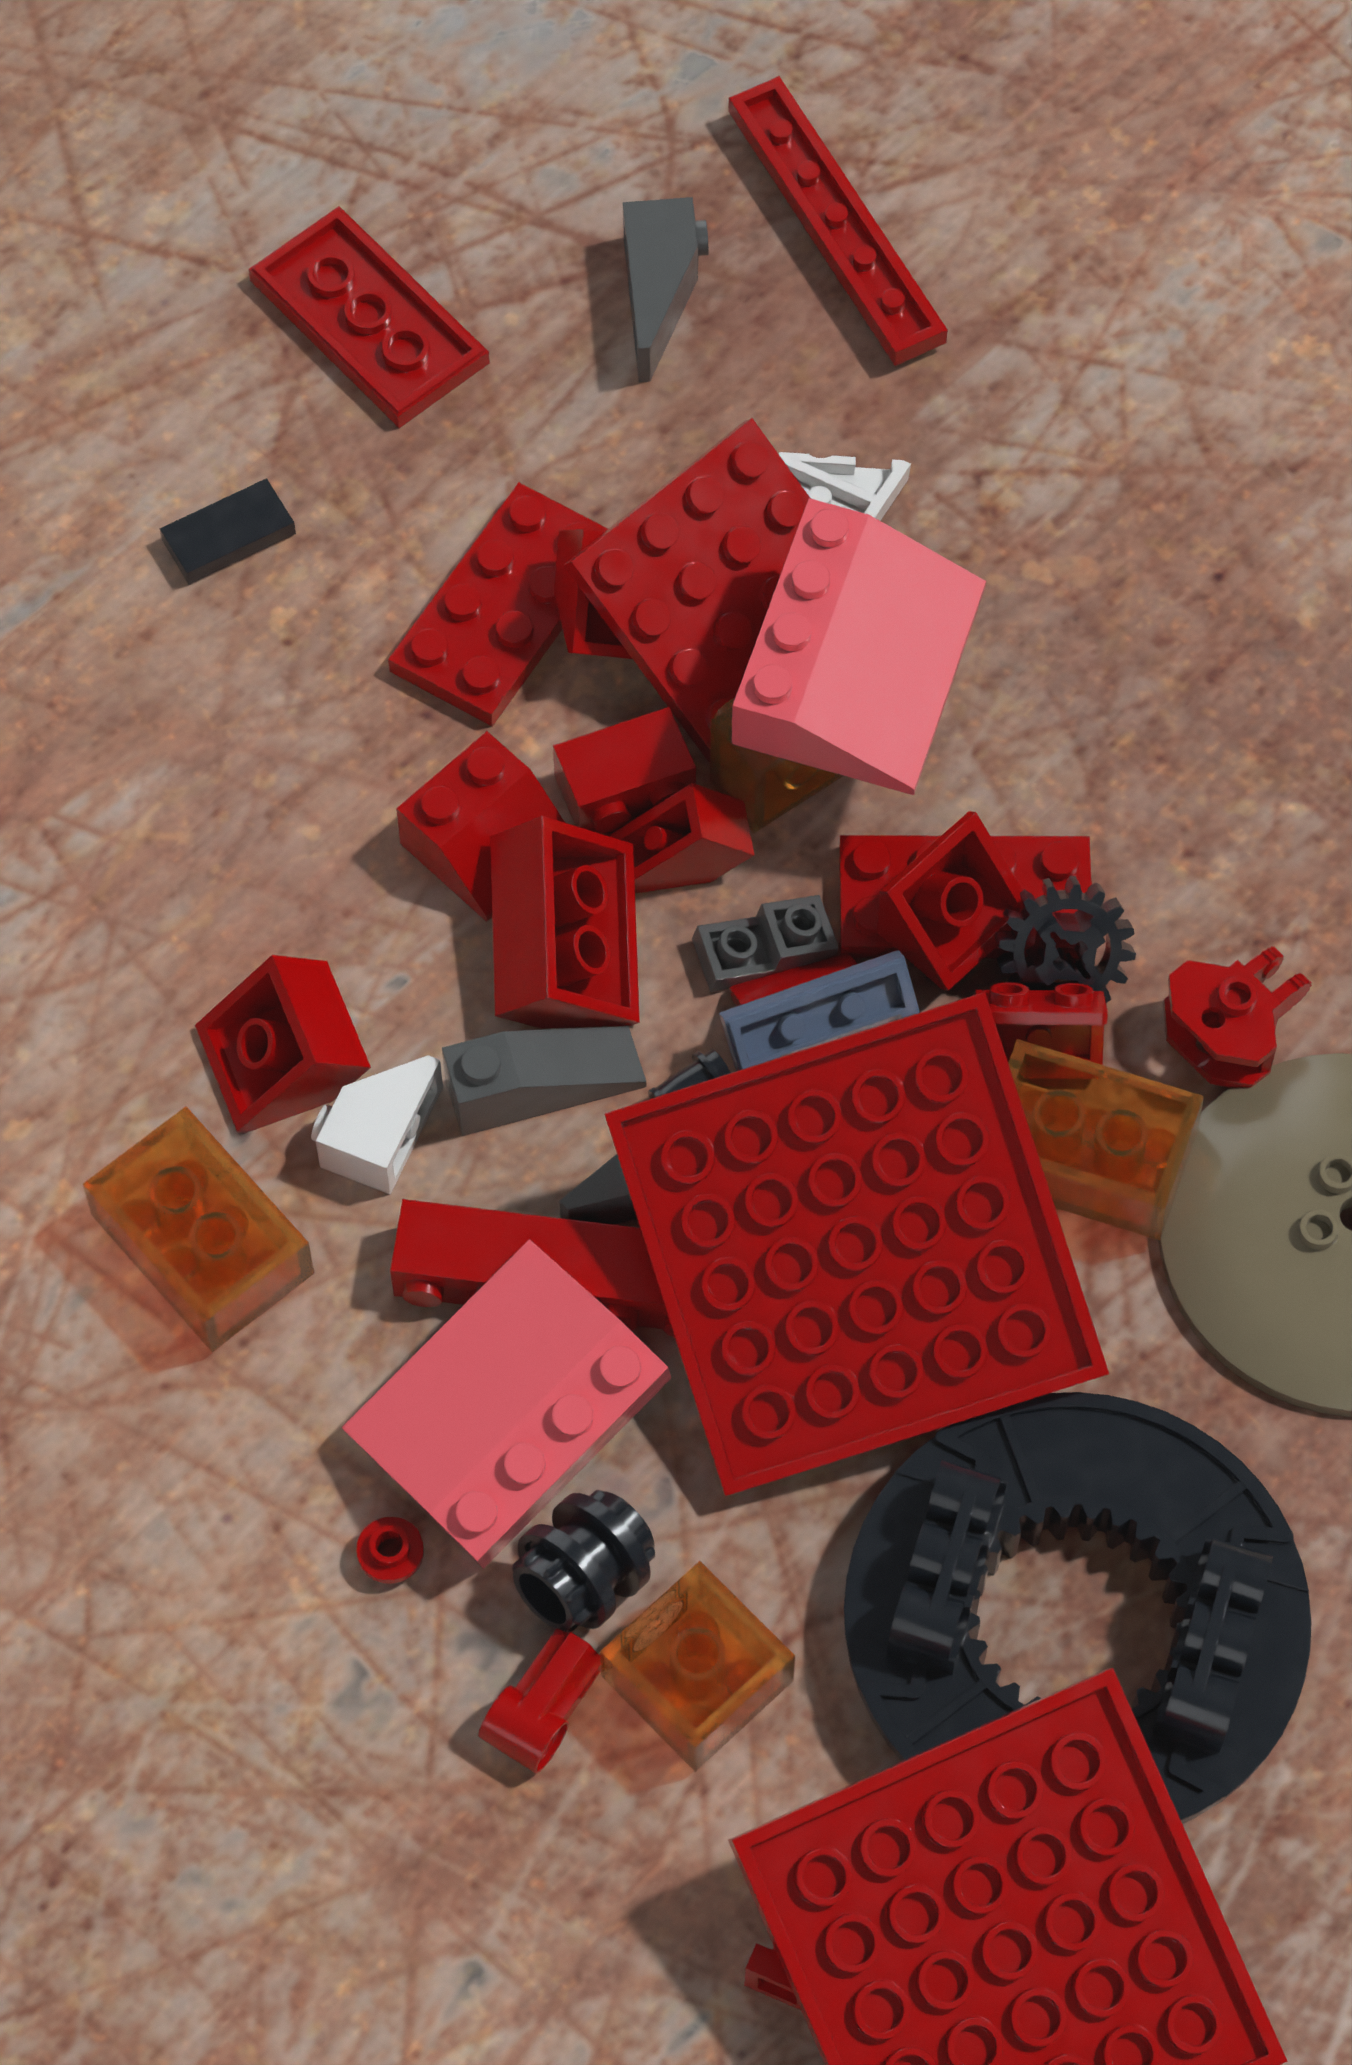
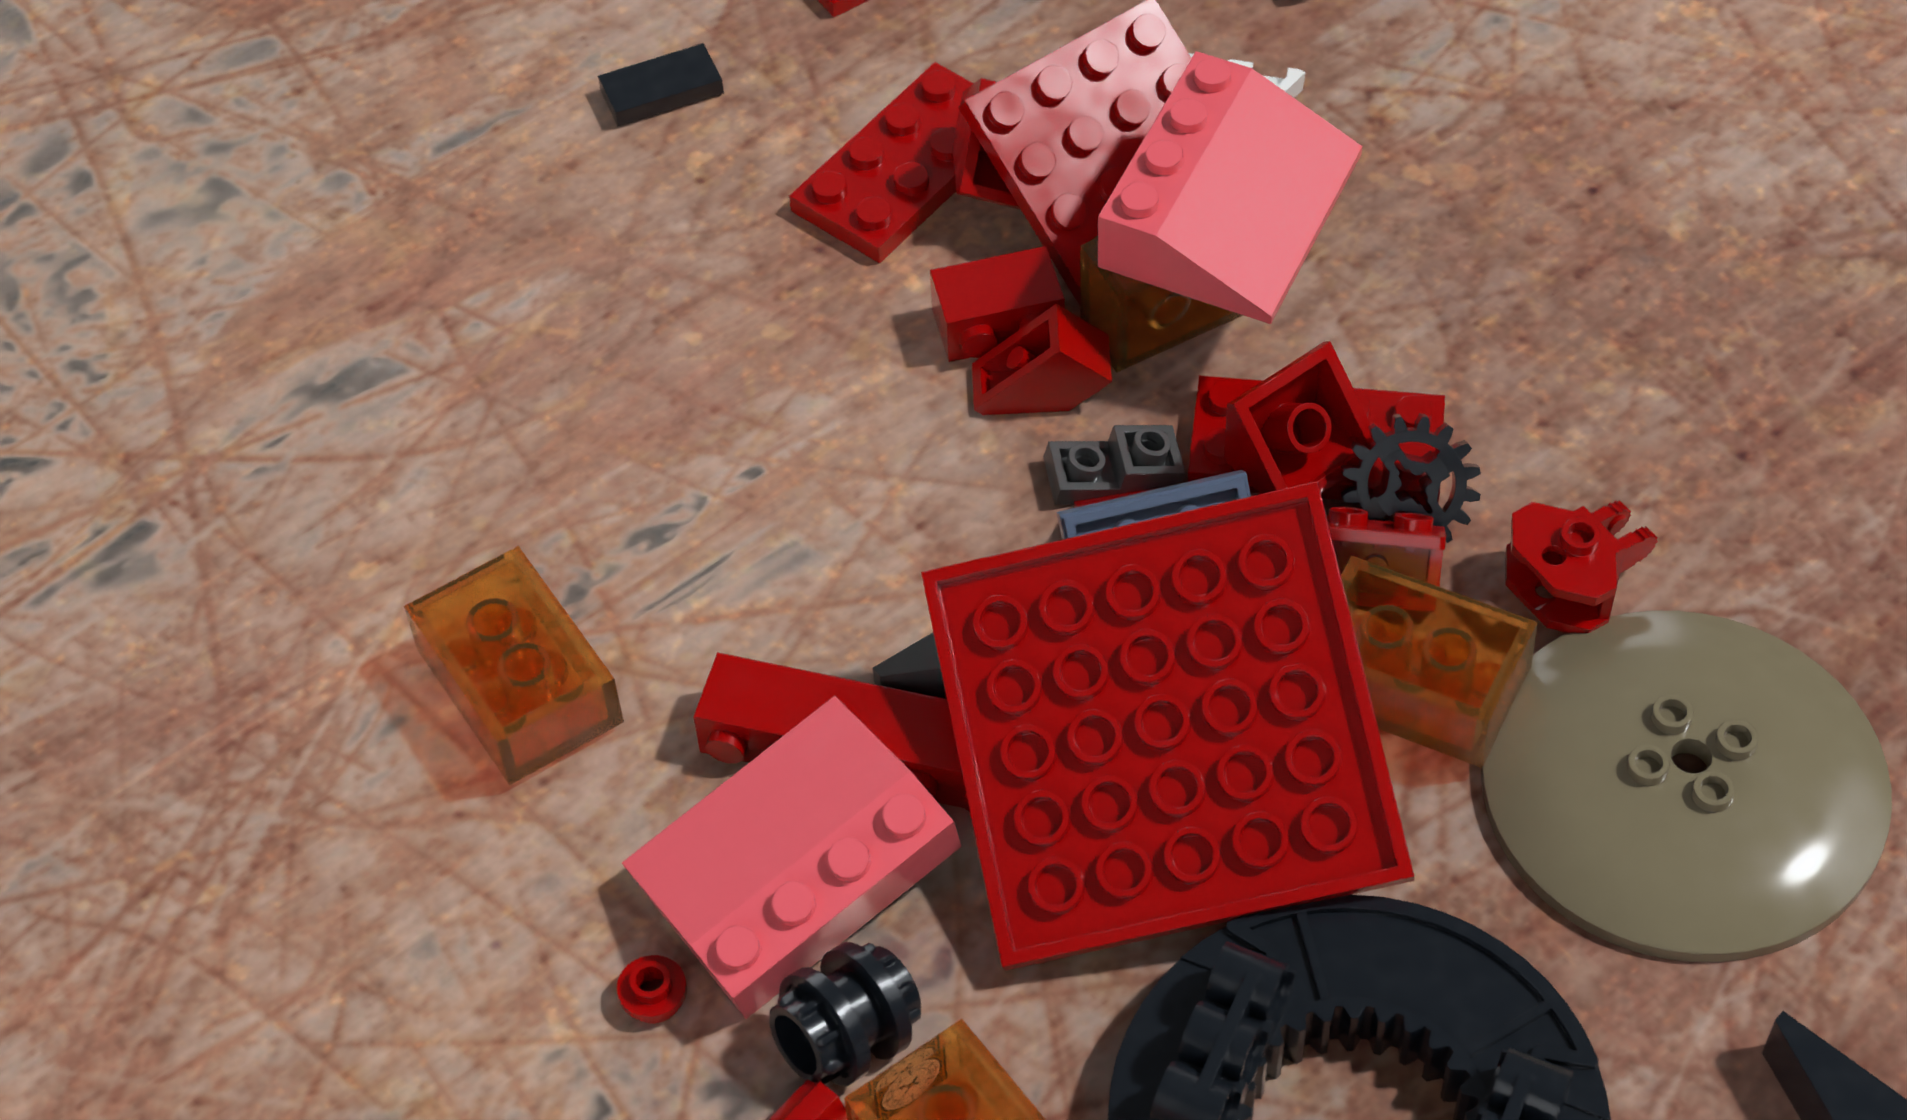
camera: 10 degrees right, 10 degrees down
red slope [195,955,371,1133] -> none
white slope [311,1055,443,1194] -> none
red slope [396,731,566,922] -> none
dark grey slope [442,1026,647,1136] -> none
red slope [490,816,640,1029] -> none

